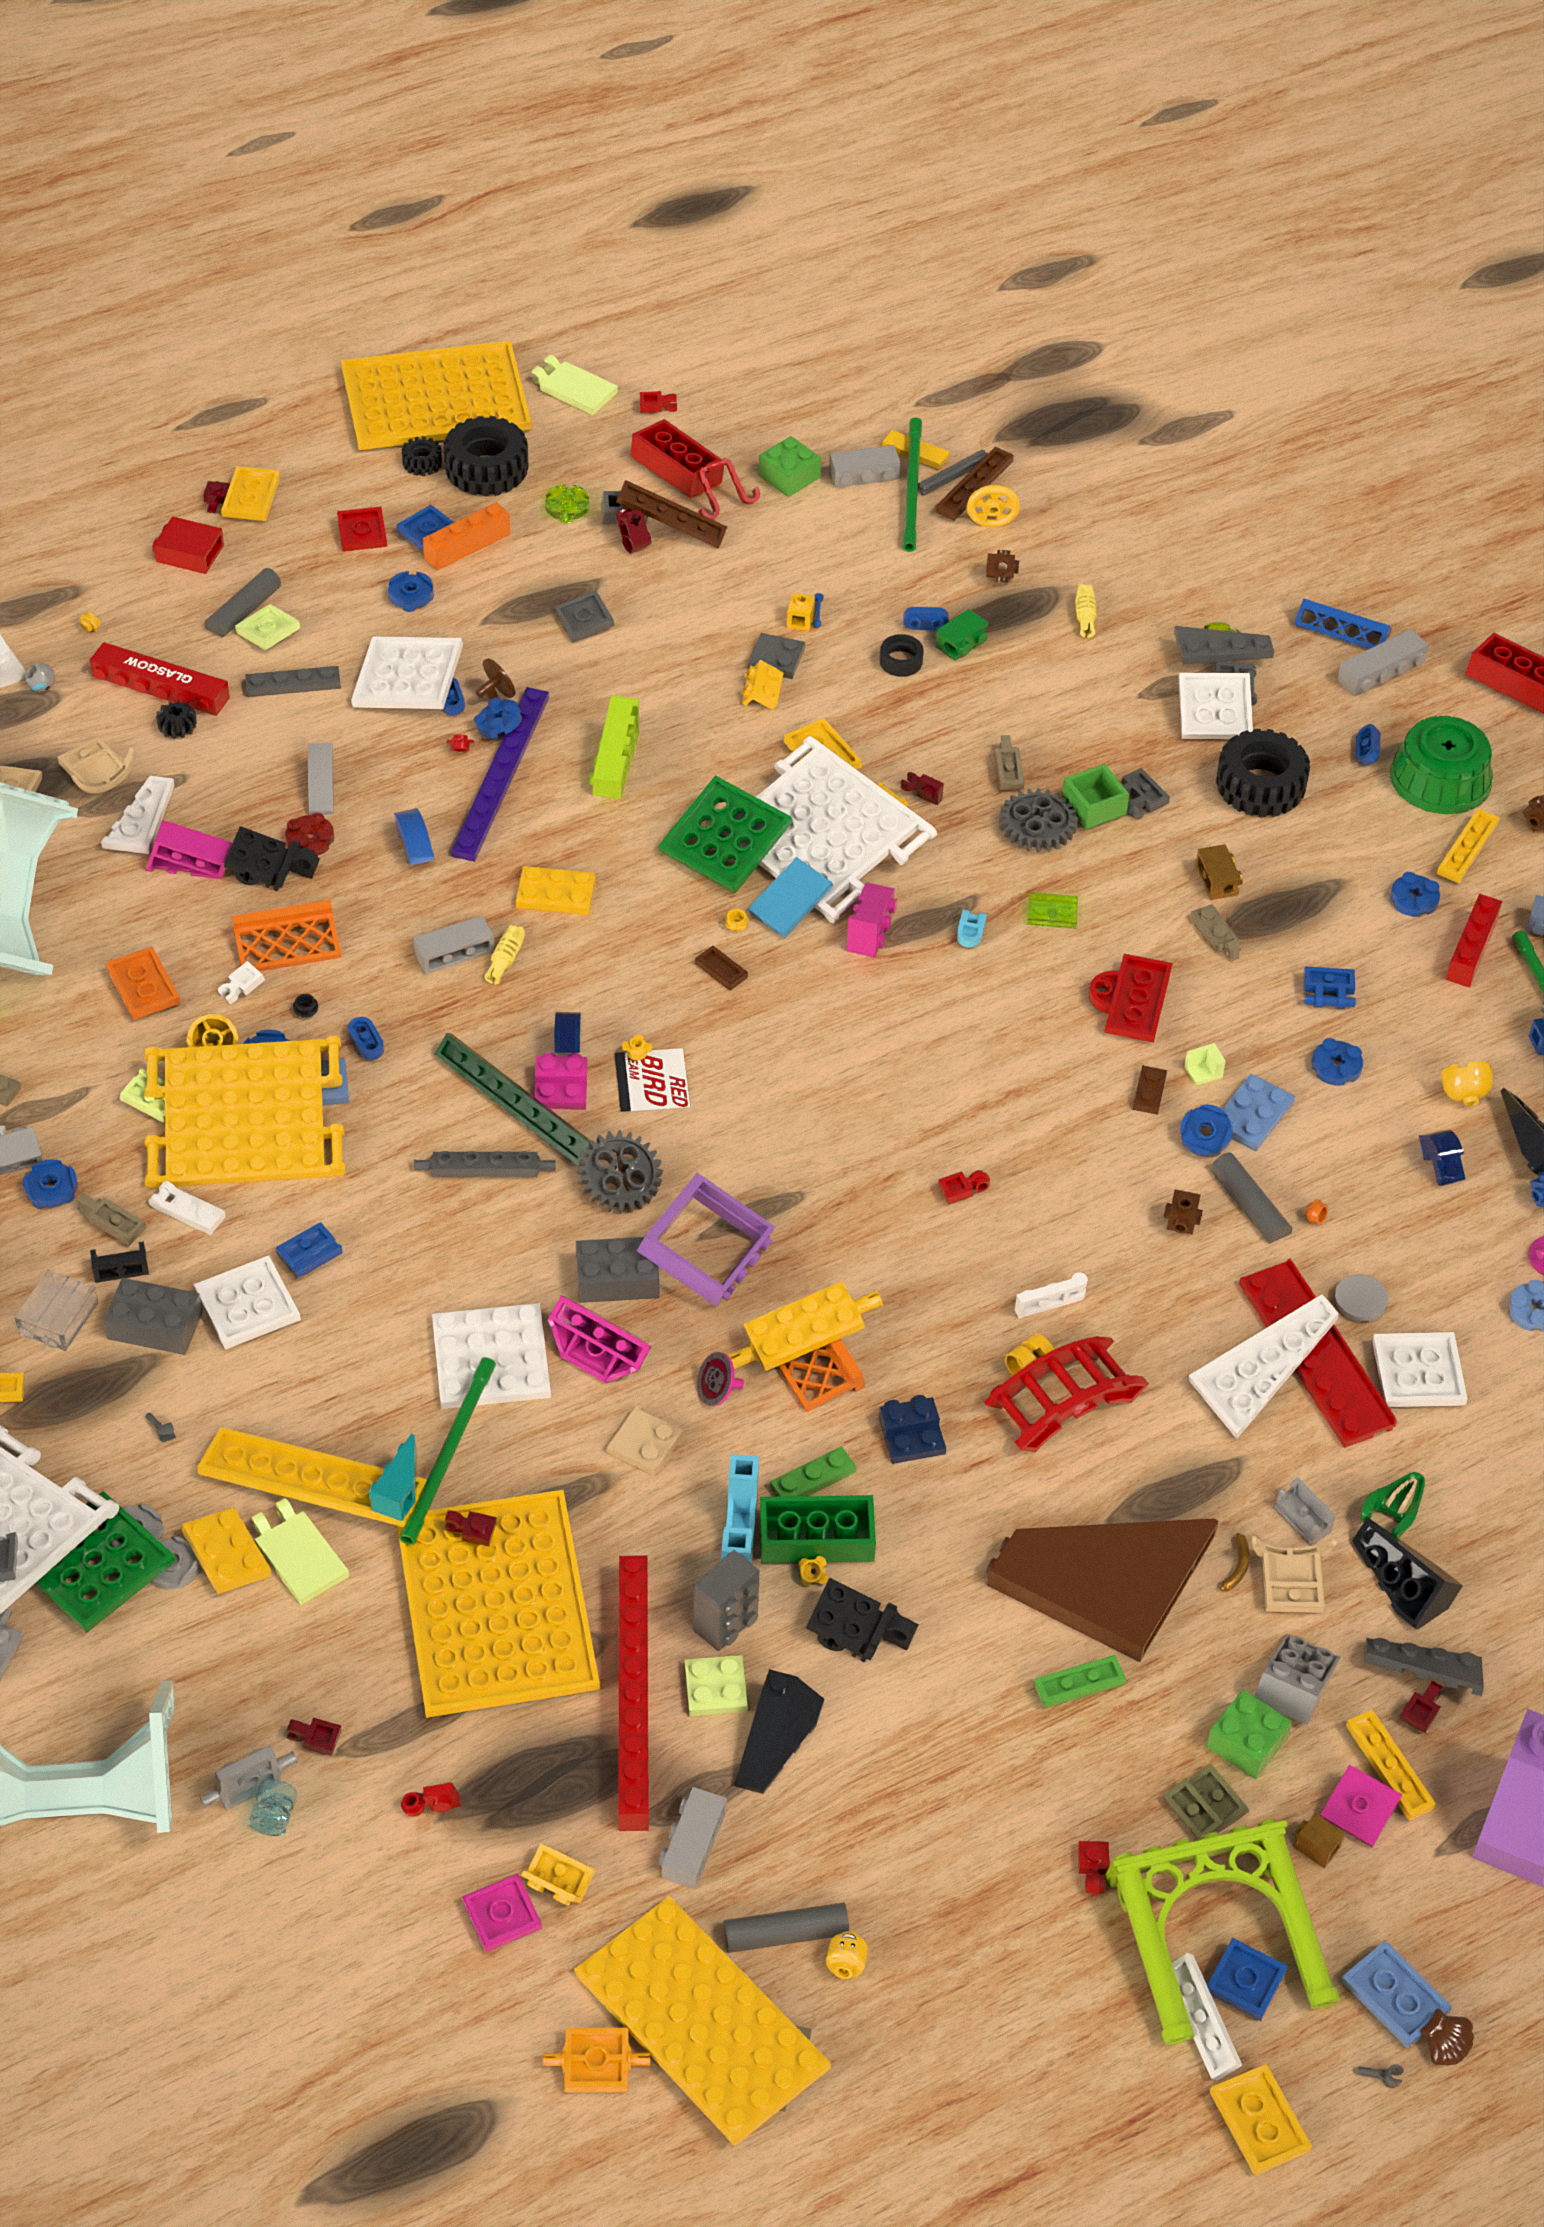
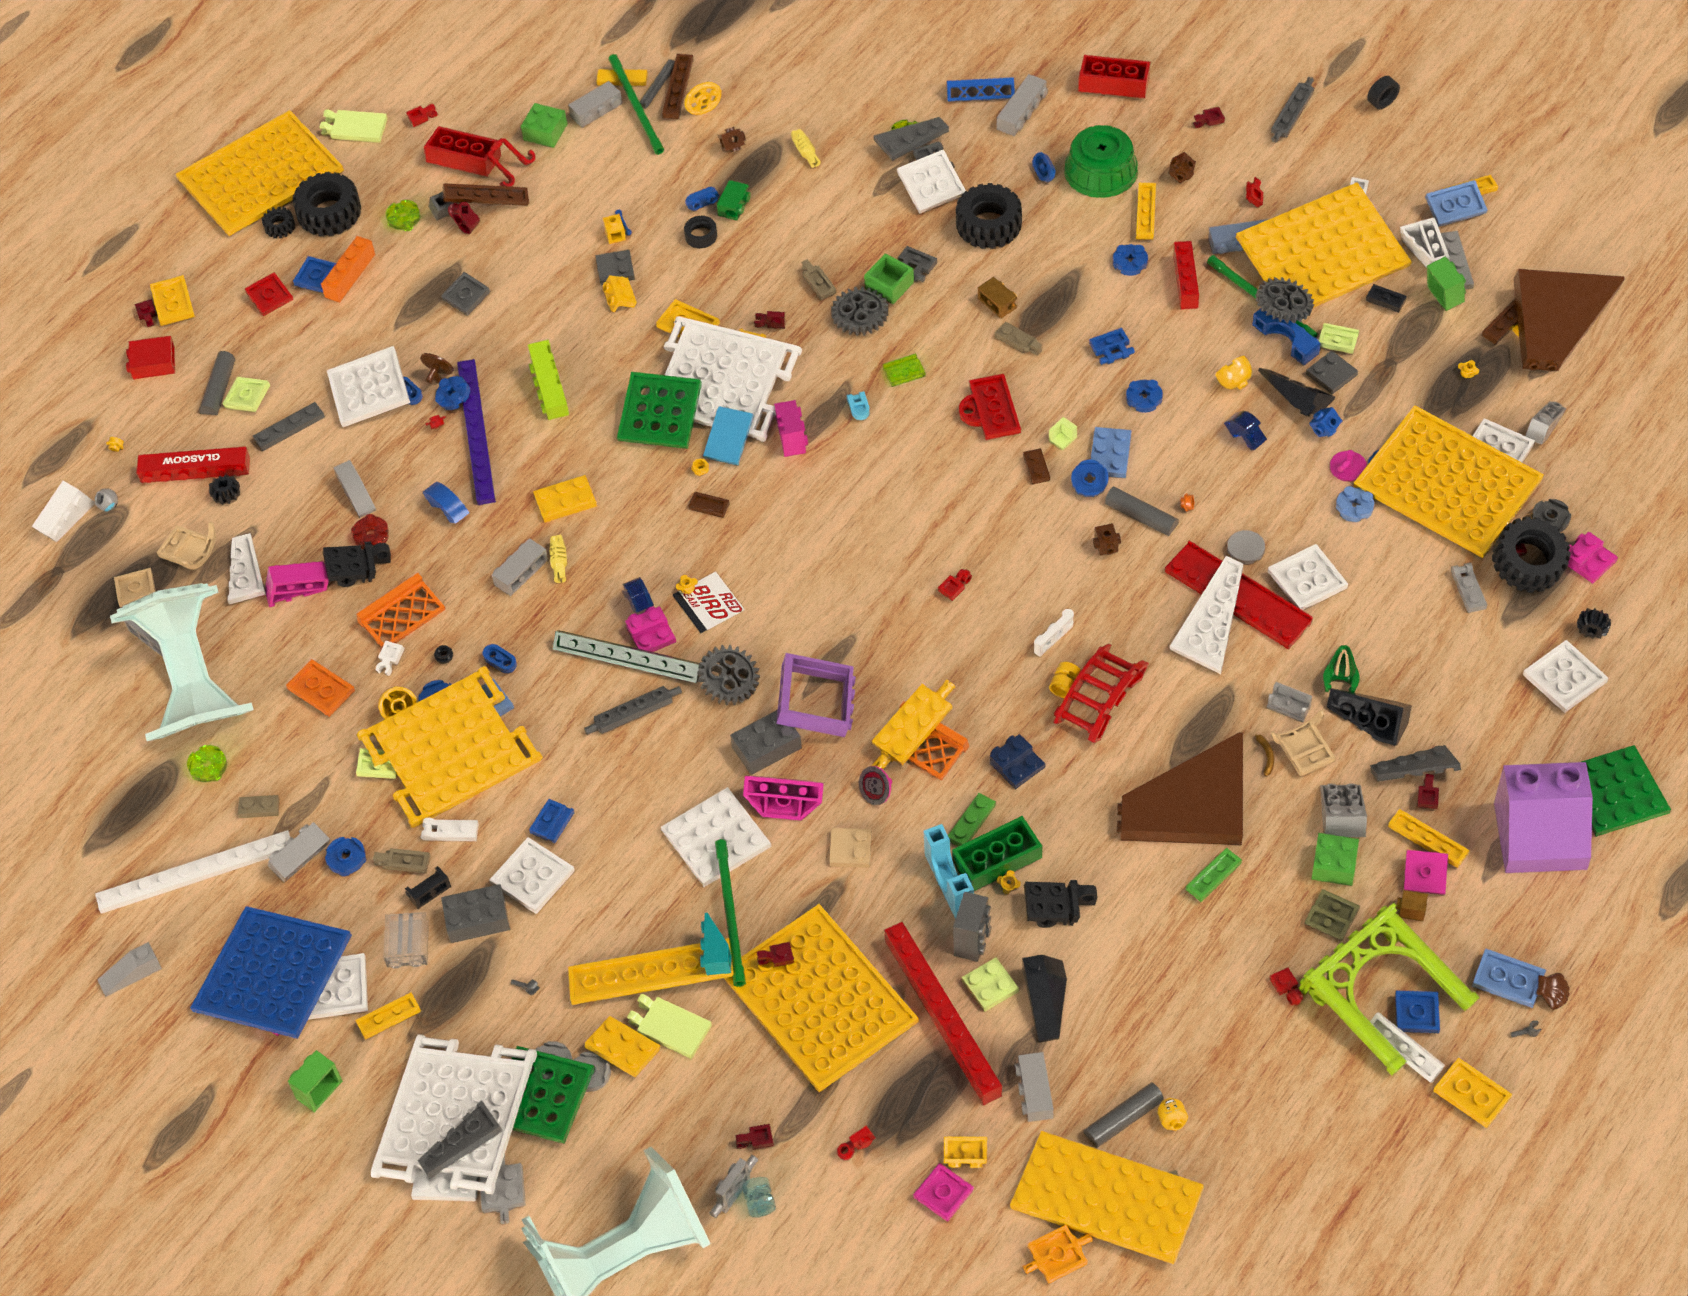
camera: 20 degrees left, 5 degrees up
blue plate [388,571,434,612] -> none

